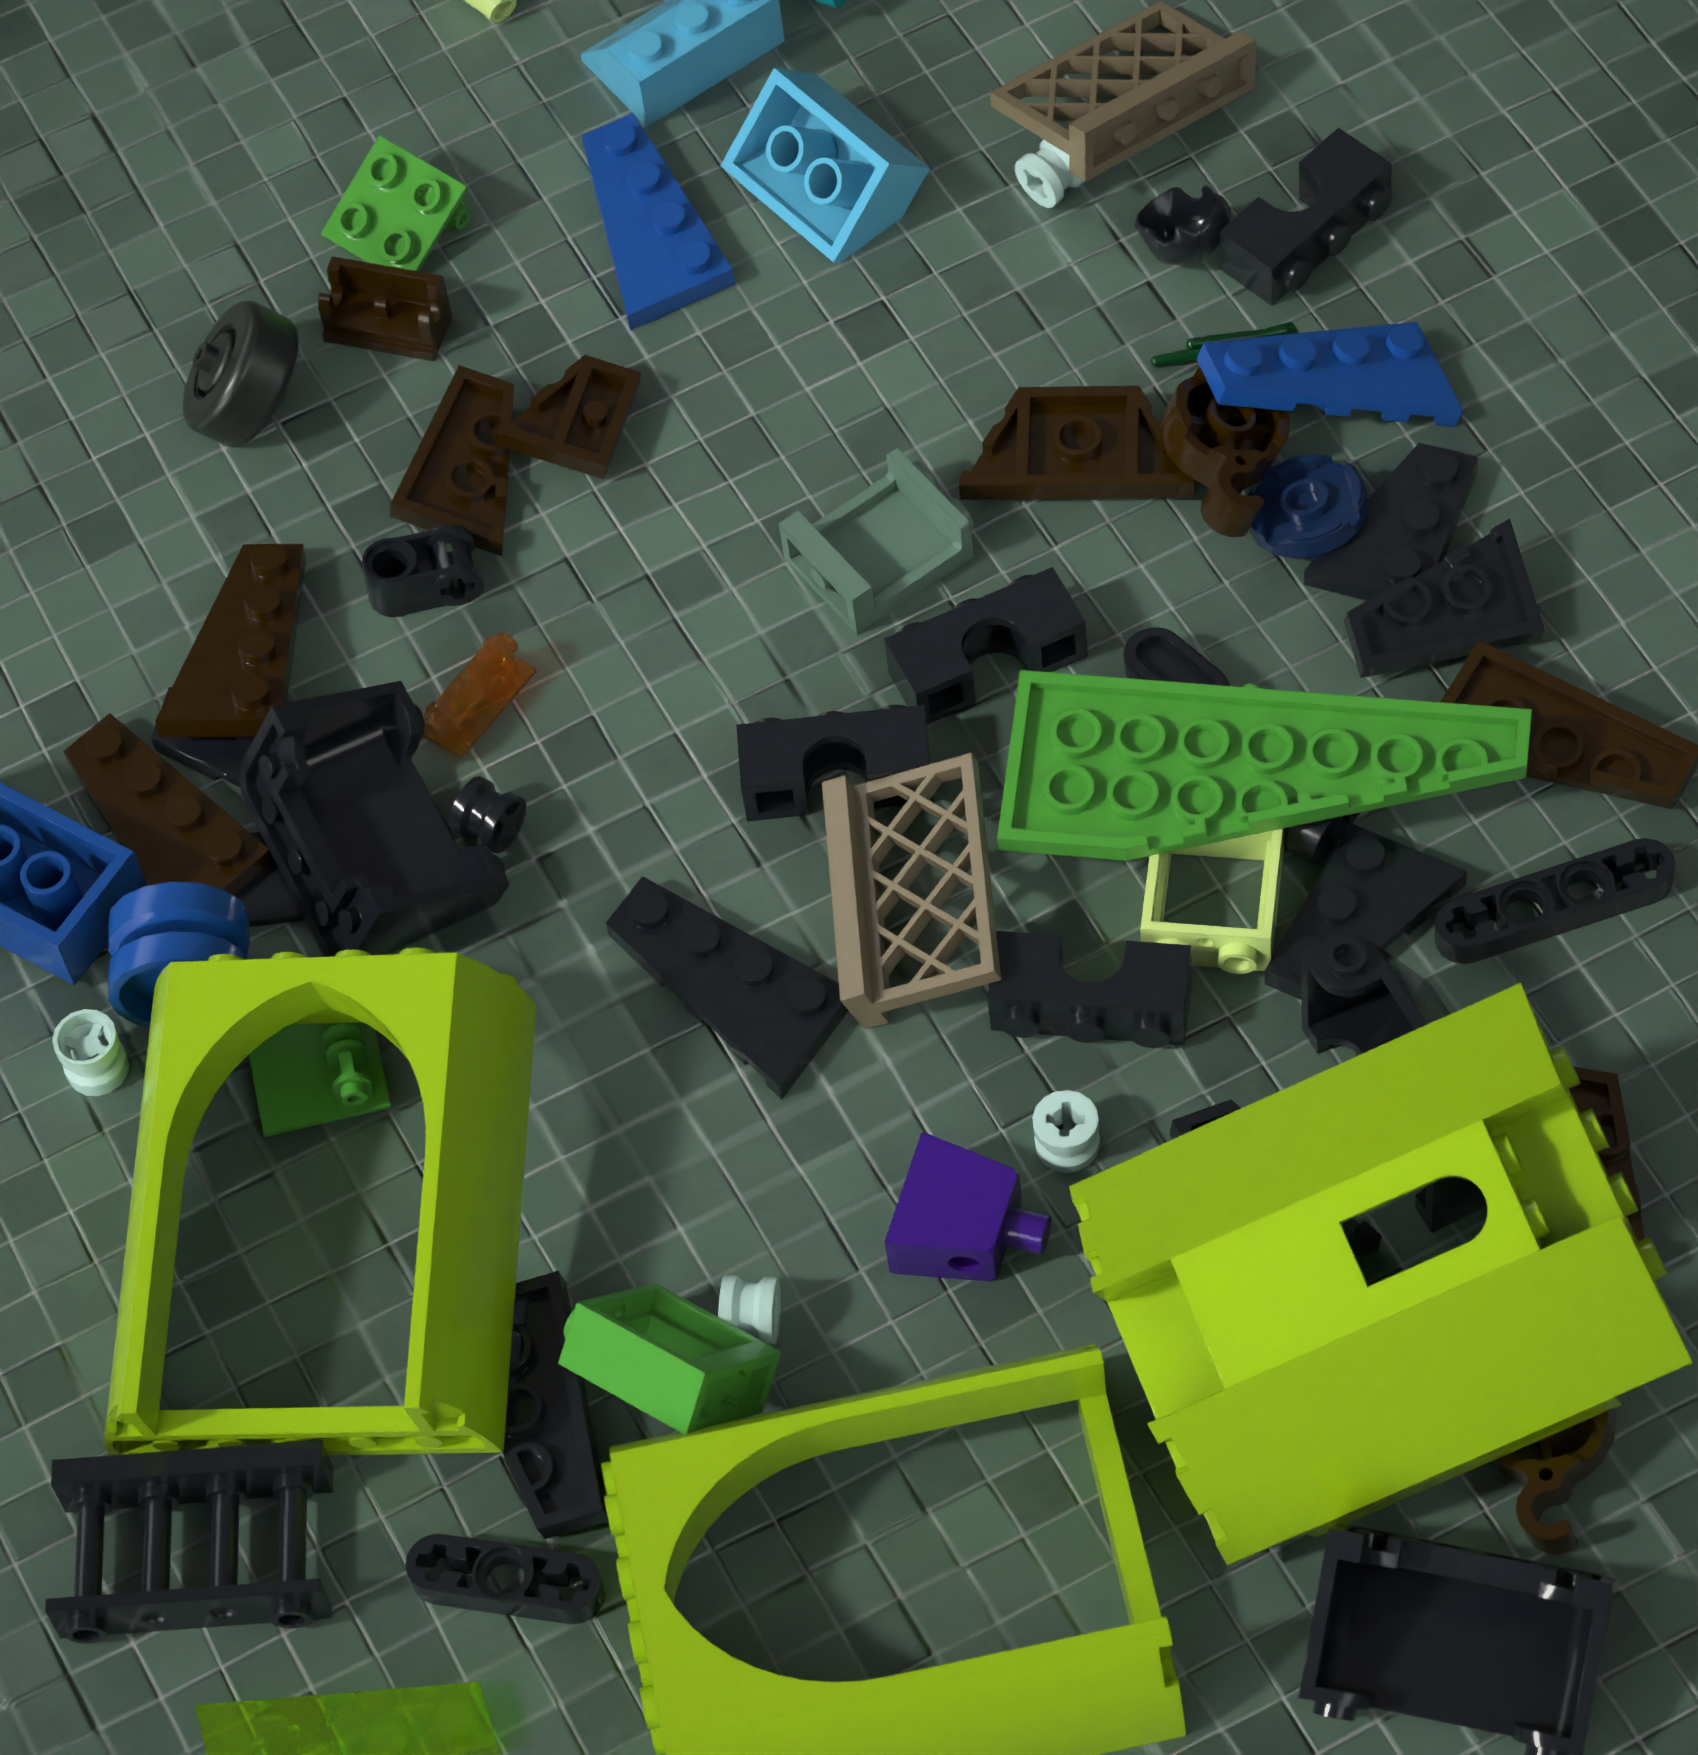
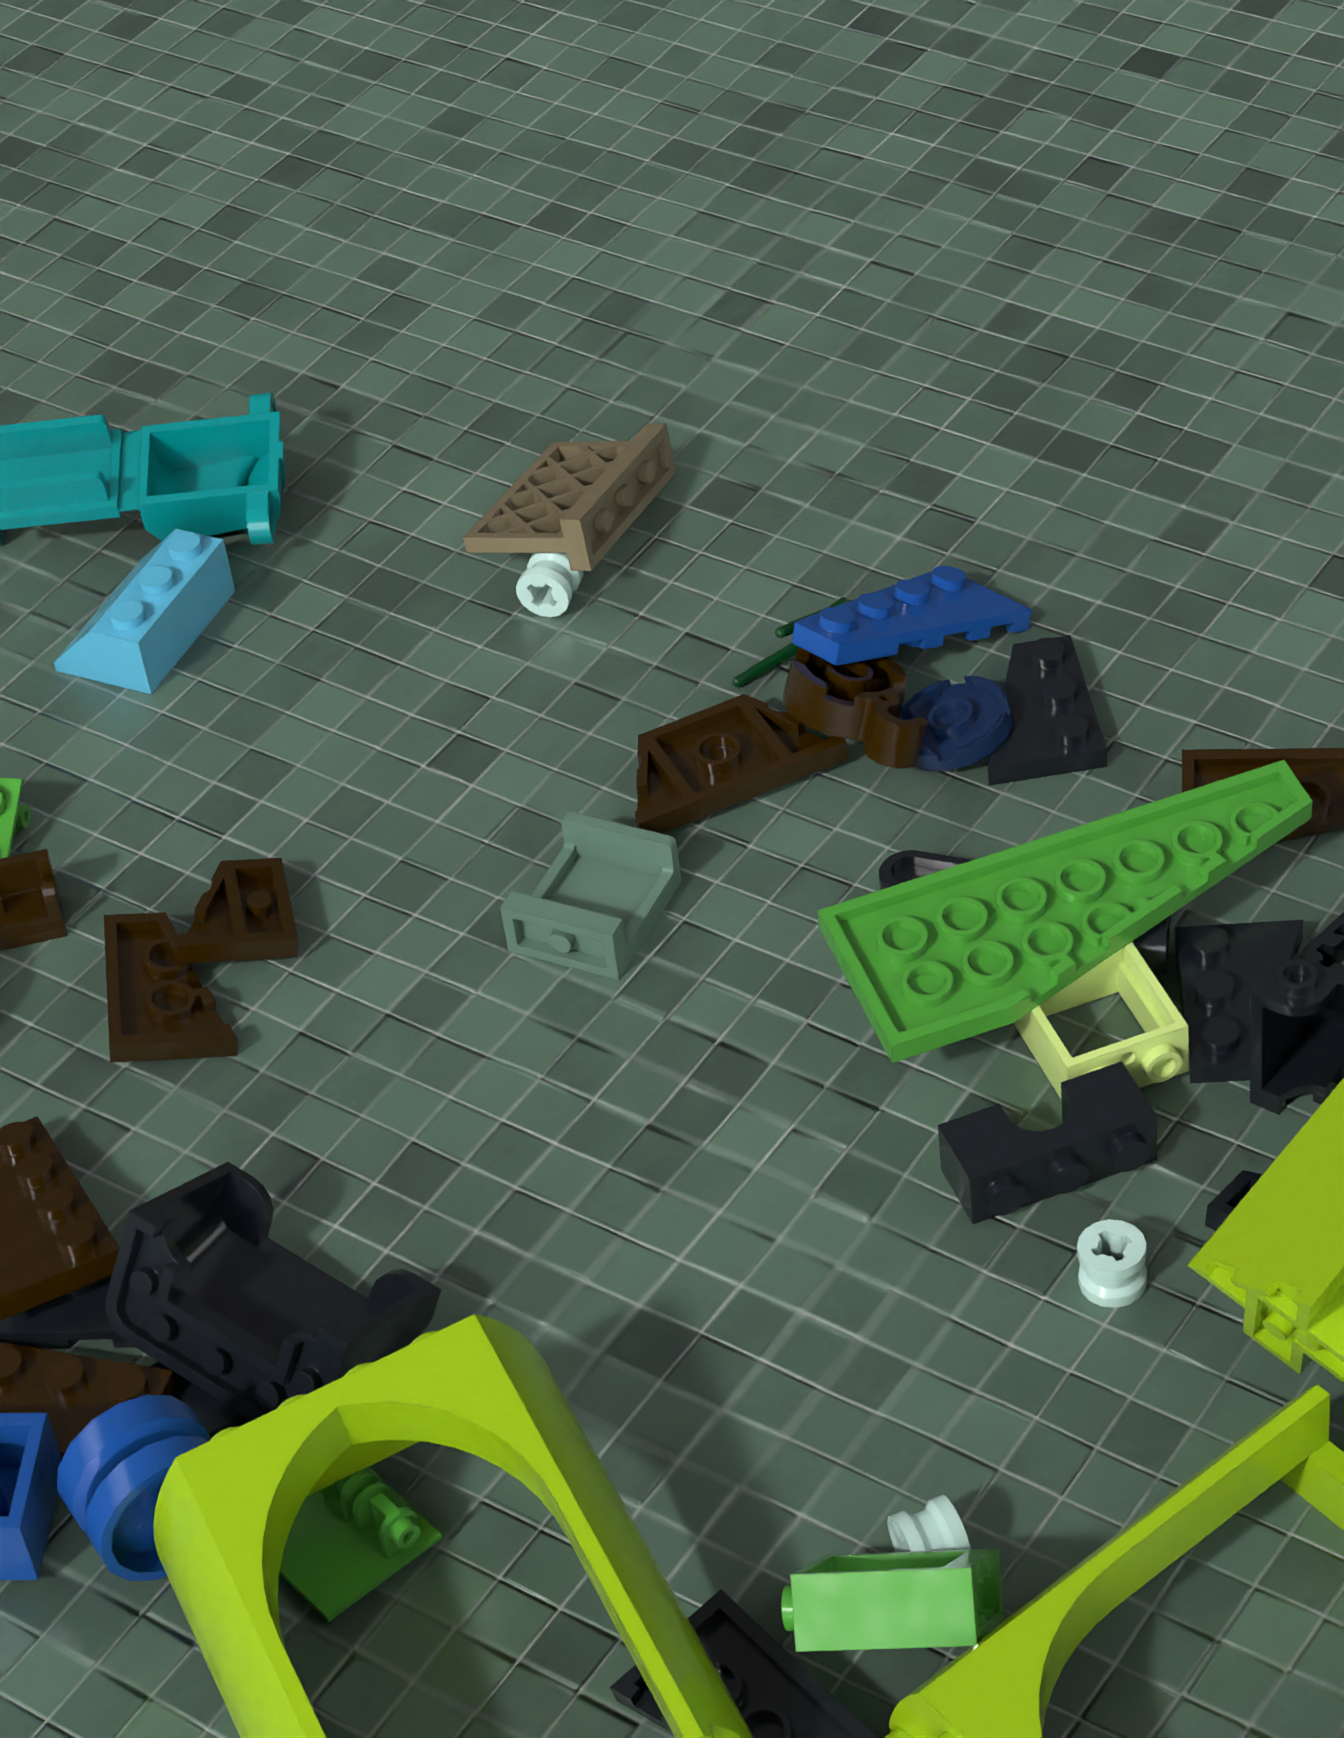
camera: 30 degrees left, 15 degrees down
light aqua wheel [52,1009,129,1096] -> none
black piece [362,524,485,617] -> none
clear orange hinge [423,632,537,759] -> none
black wheel [449,776,527,854] -> none
blue wing [582,113,735,331] -> none
black wing [606,876,849,1100] -> none
medium azure slope [720,68,930,263] -> none
black arch [736,704,934,822] -> none
dark tan fence [822,752,1001,1029] -> none
black arch [884,567,1088,725] -> none
dark purple torso [885,1133,1052,1281] -> none
black hair [1134,185,1231,265] -> none
black arch [1219,127,1392,306] -> none
black wing [1344,518,1545,678] -> none

